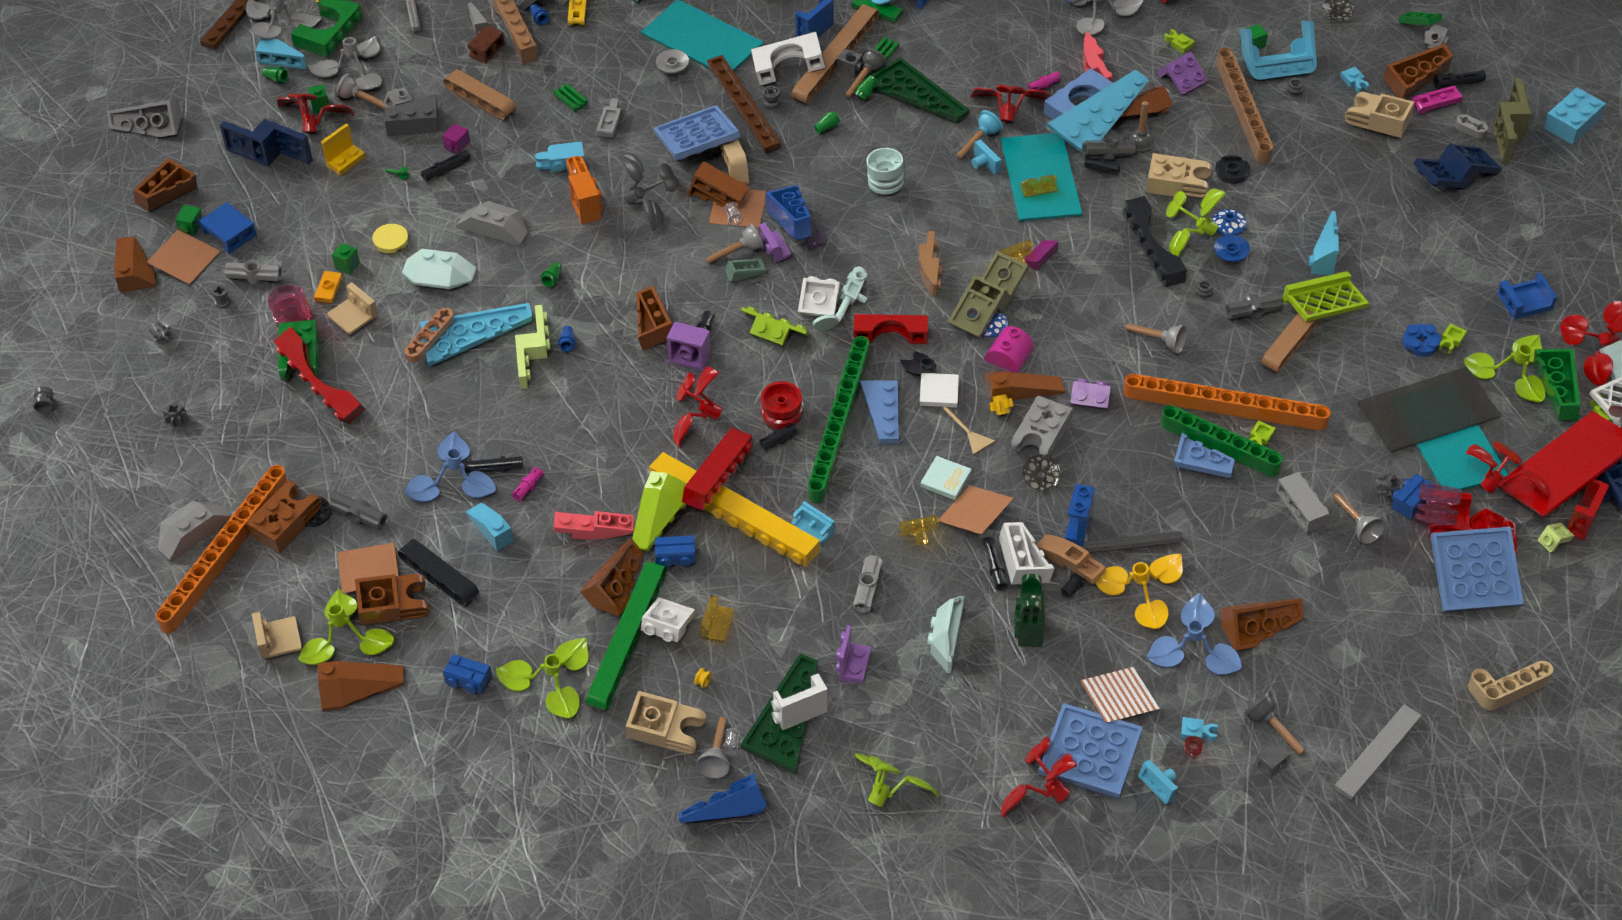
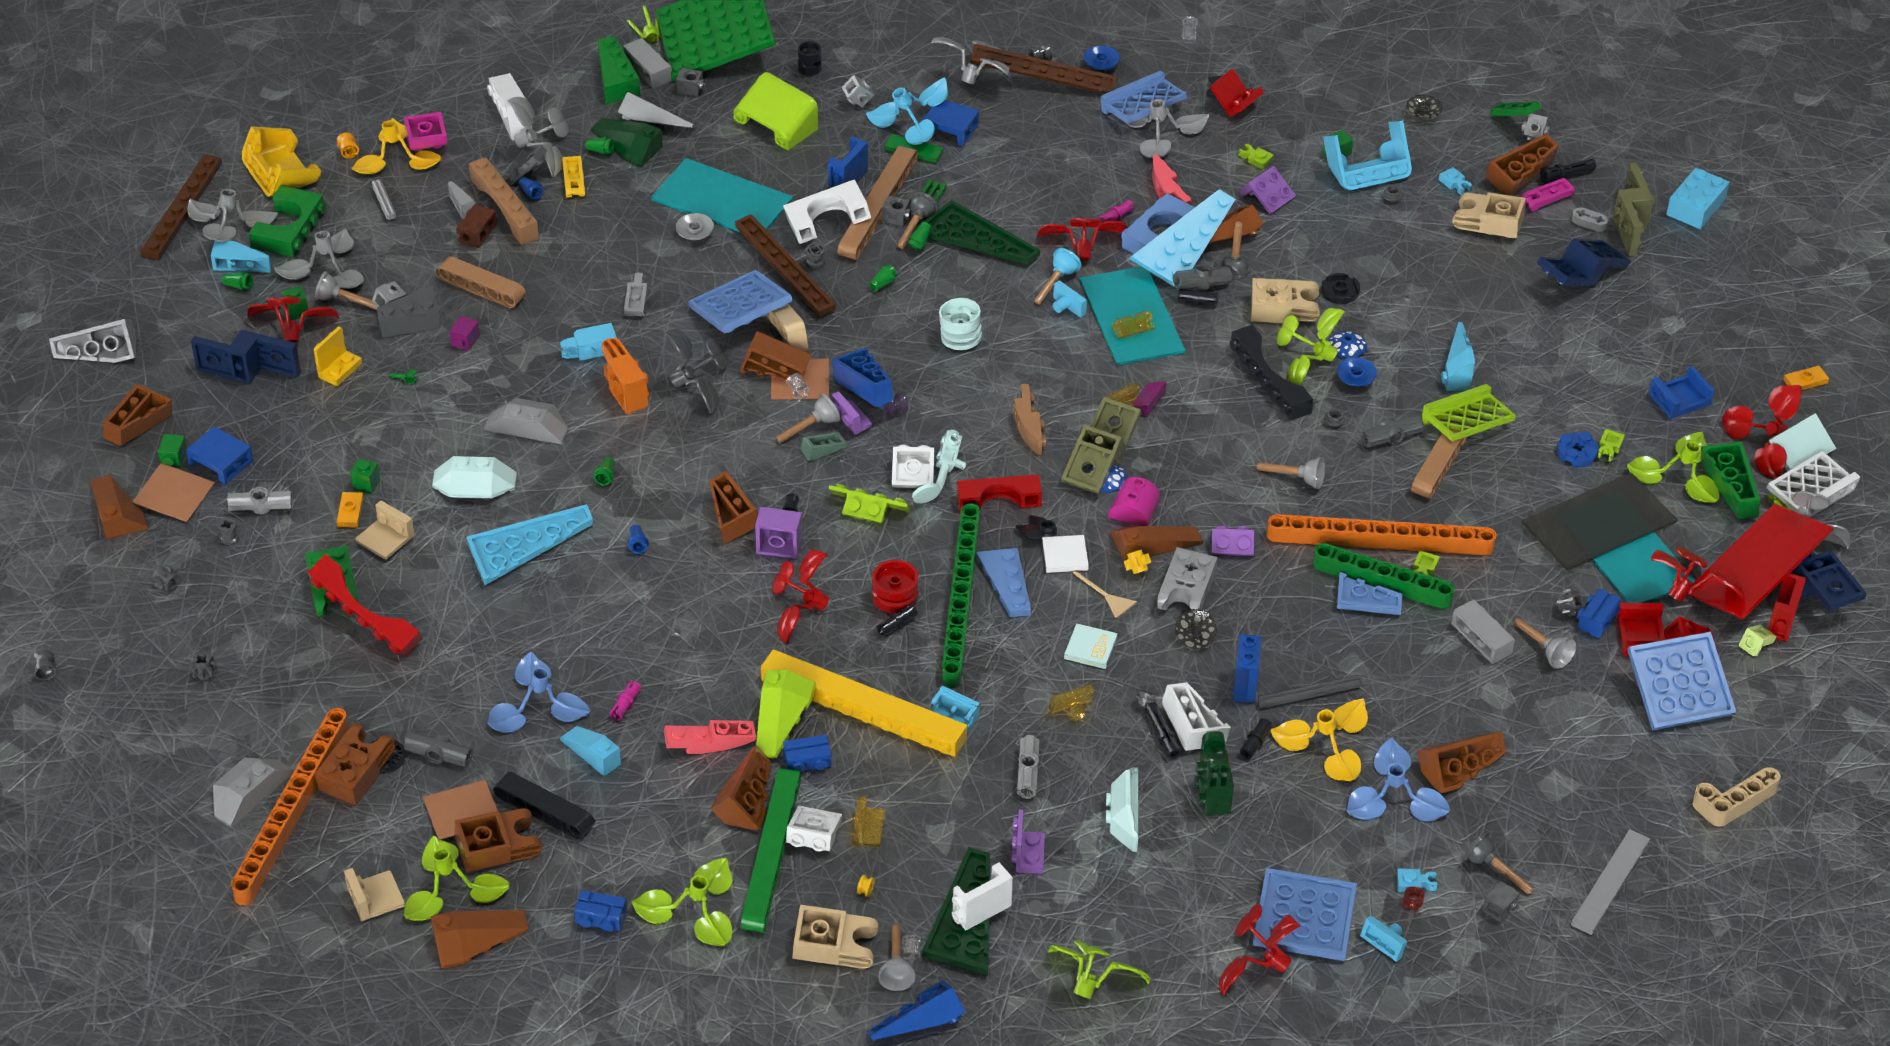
camera: 10 degrees left, 5 degrees down
clear pink wheel [267,285,313,329] -> none
light yellow tile [372,224,409,253] -> none
nougat beam [405,308,454,363] -> none
black pin [420,150,471,181] -> none
black pin [464,456,523,473] -> none
yellowish green bracket [515,305,550,389] -> none
green tile [553,83,588,112] -> none
red brick [682,427,753,510] -> none
nougat sticker [938,485,1014,534] -> none
medium nougat slope [1036,534,1106,584] -> none
sticker [1080,667,1160,723] -> none
medium nougat beam [1216,47,1273,164] -> none
clear pink wheel [1415,483,1462,525] -> none

